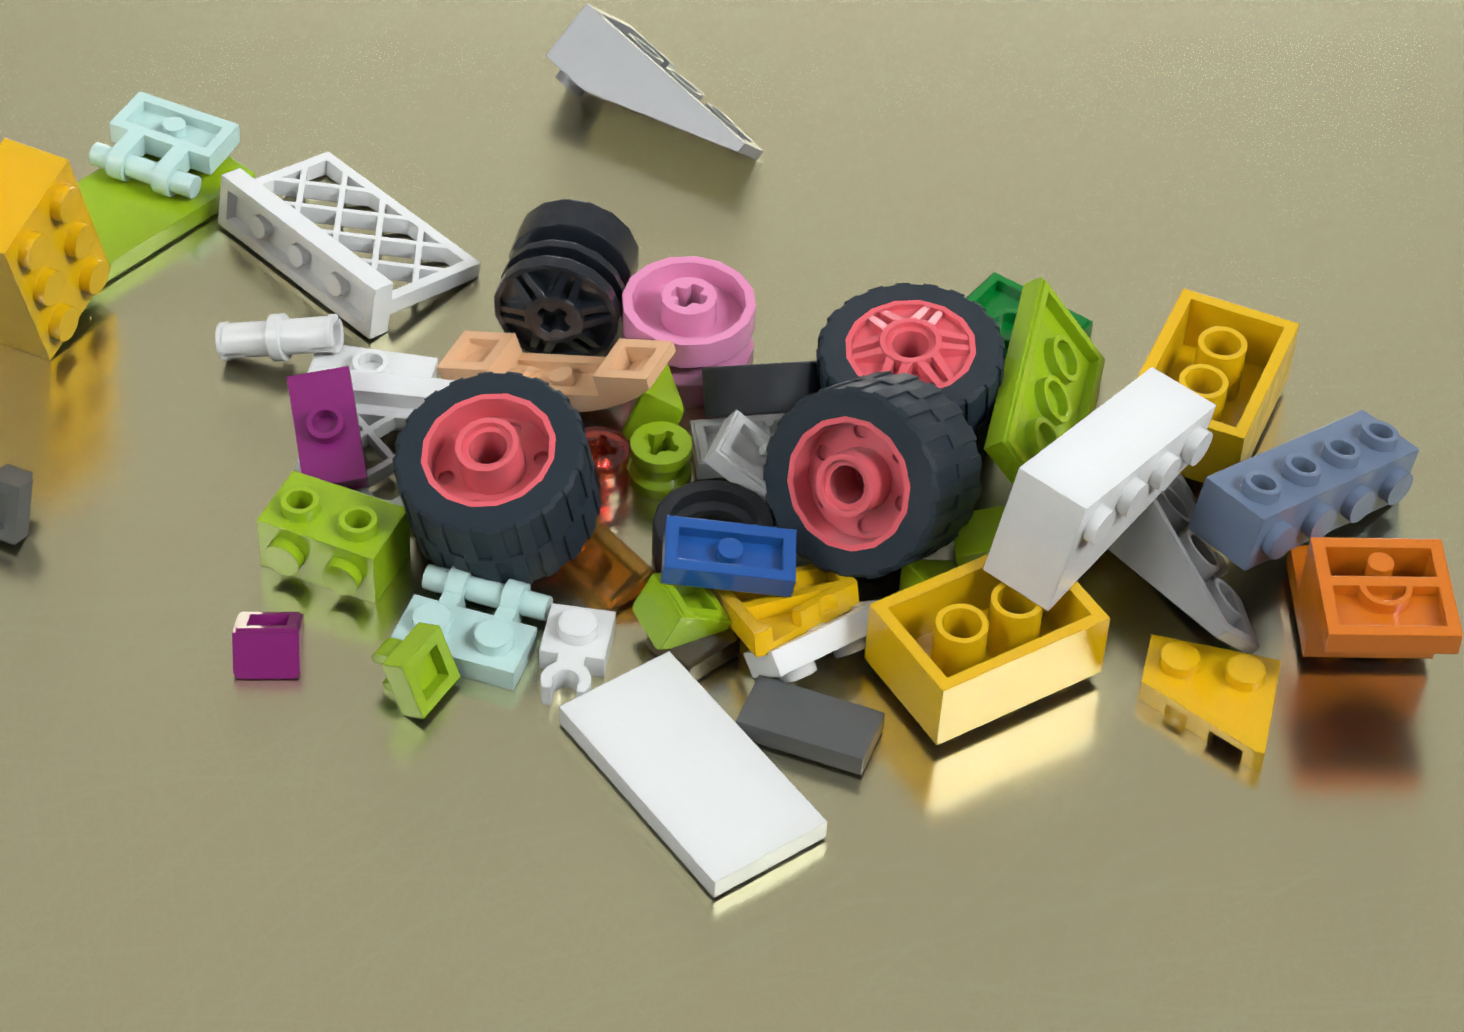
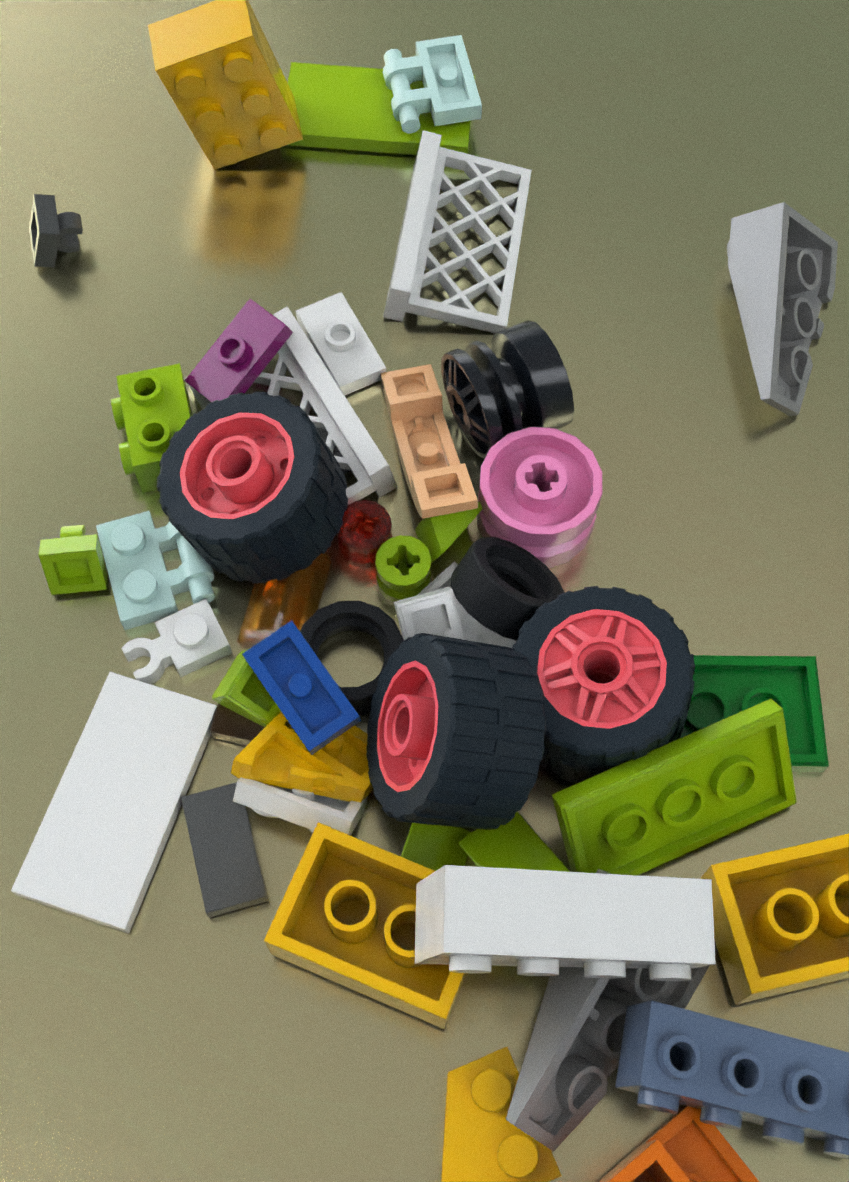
camera: 55 degrees right, 20 degrees up
white pin [215,313,344,362] -> none
magenta slope [232,612,304,679] -> none

